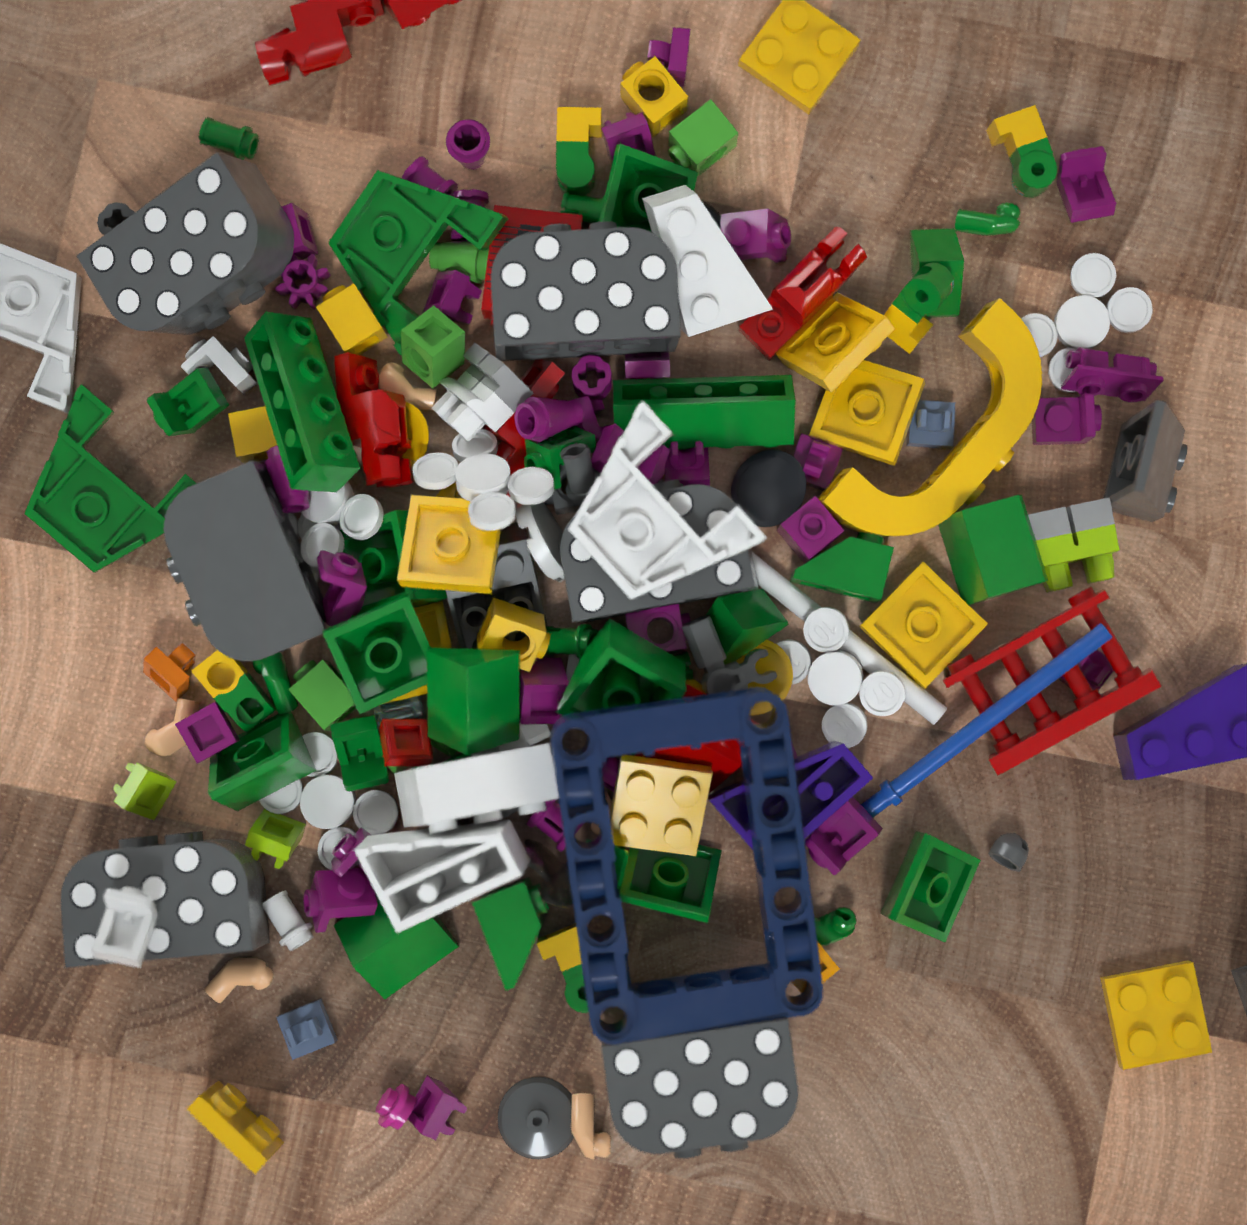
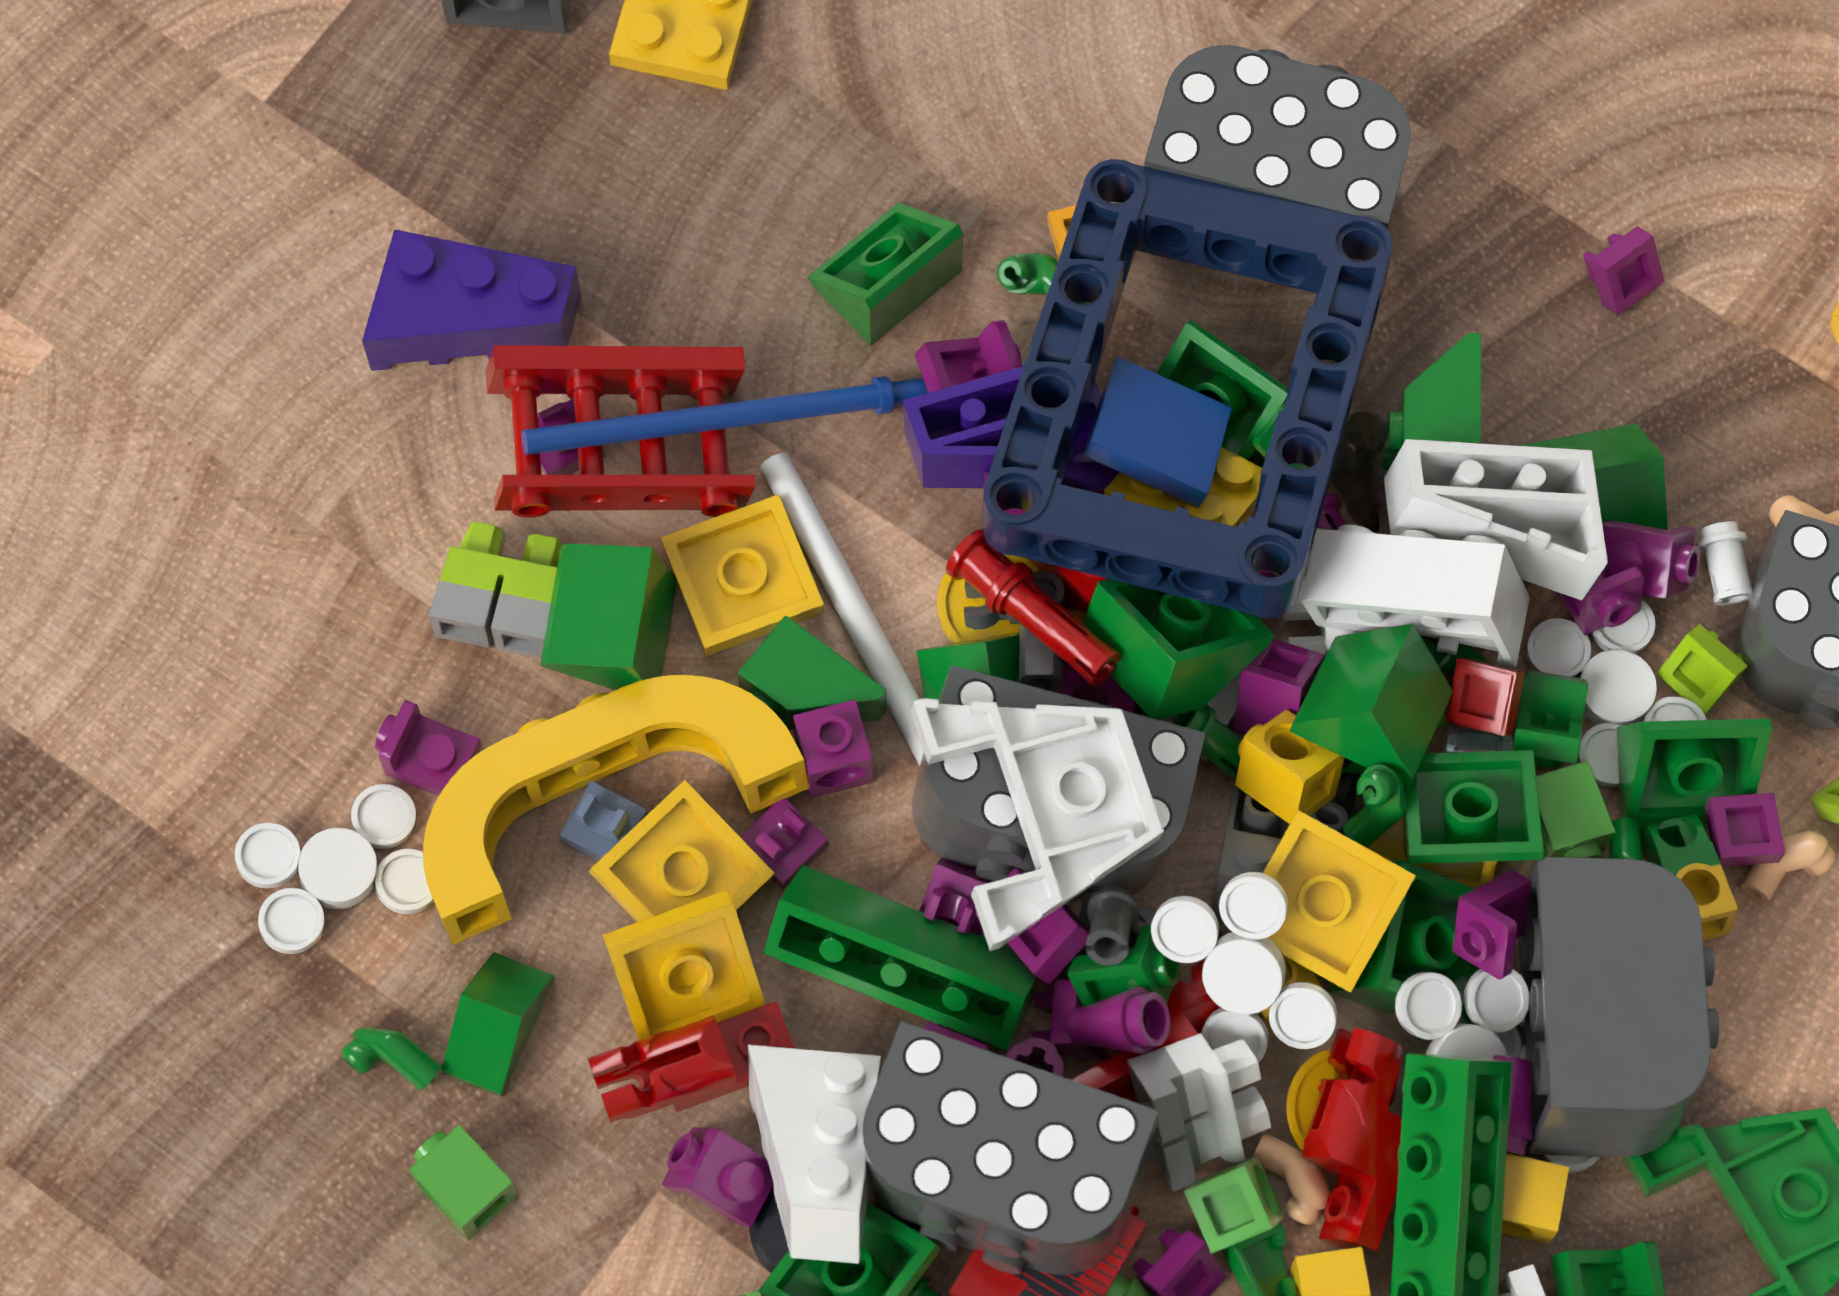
camera: 160 degrees left, 15 degrees down
orange tile [143,643,196,702] -> none
sand blue tile [276,998,338,1060] -> none
dark pink plate [375,1084,416,1130] -> none
dark grey piece [497,1077,574,1159] -> none
white tile [515,502,565,582] -> none
yellow leg [536,923,588,1013] -> none
light nougat arm [571,1093,611,1160] -> none
black piece [731,450,806,527] -> none
white piece [777,607,906,748] -> none
green leg [884,262,954,354] -> none
leg [986,105,1057,198] -> none
dark grey hinge [988,833,1029,872] -> none
magenta bracket [1056,146,1116,223] -> none
magenta hinge [1061,347,1164,402] -> none
dark grey slope [1103,400,1188,522] -> none
none -> bright green brick [409,1125,518,1241]
none -> red pin [946,529,1121,687]
none -> blue tile [1083,356,1232,507]
none -> green arm [1343,765,1407,848]

